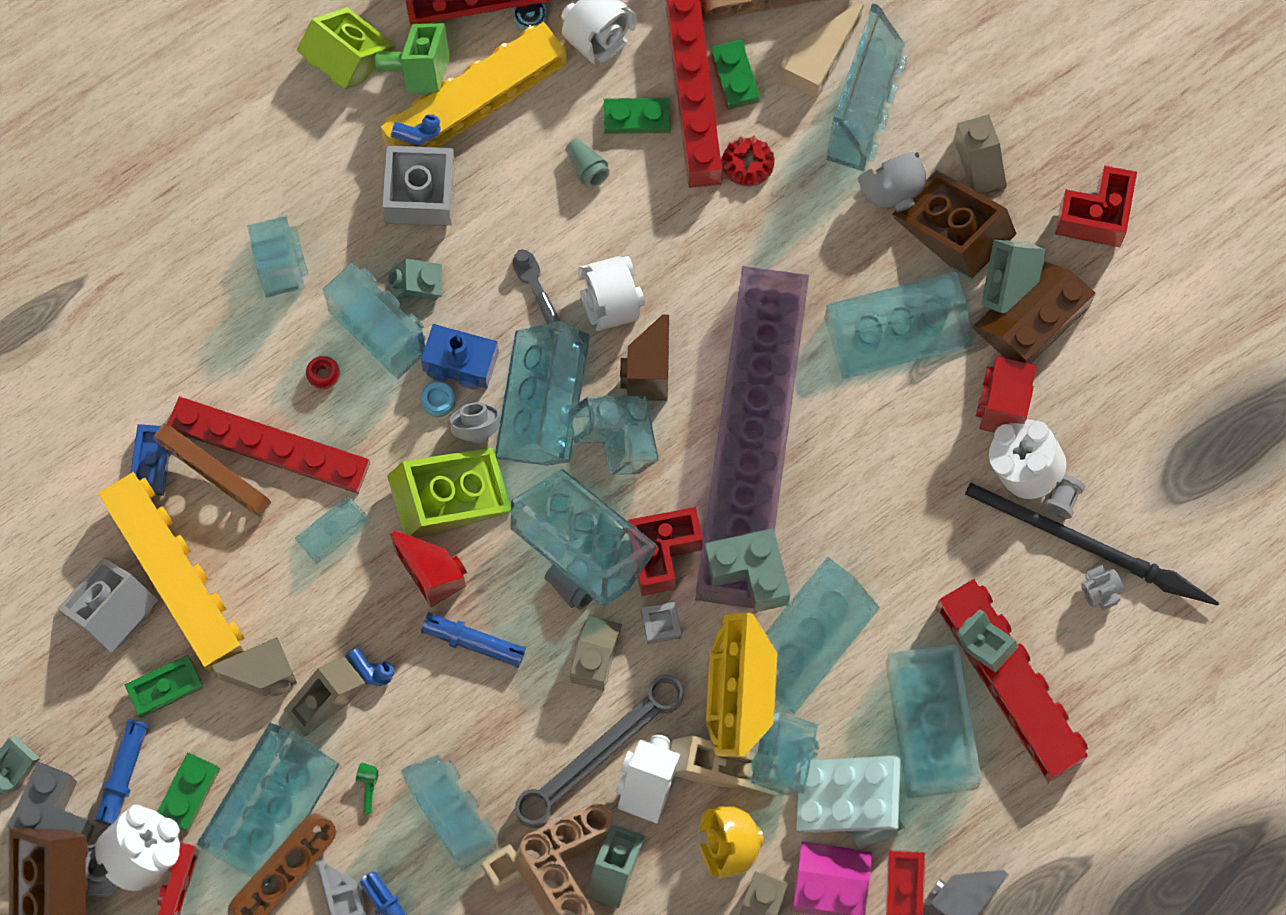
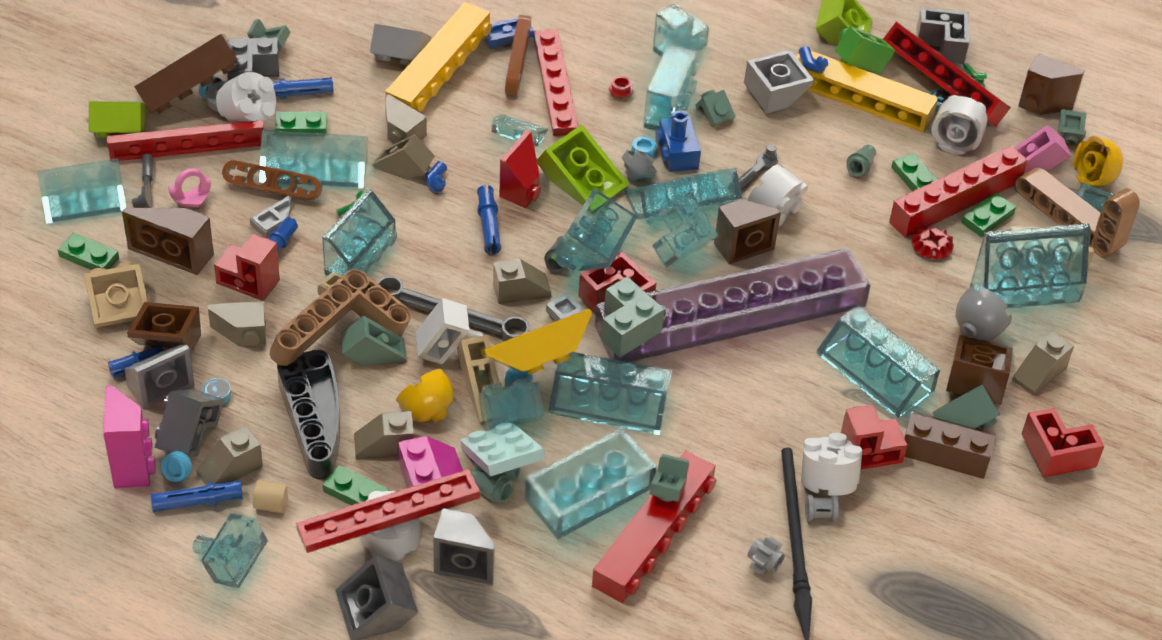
camera: 60 degrees right, 25 degrees down
green plate [124,655,204,718] -> none

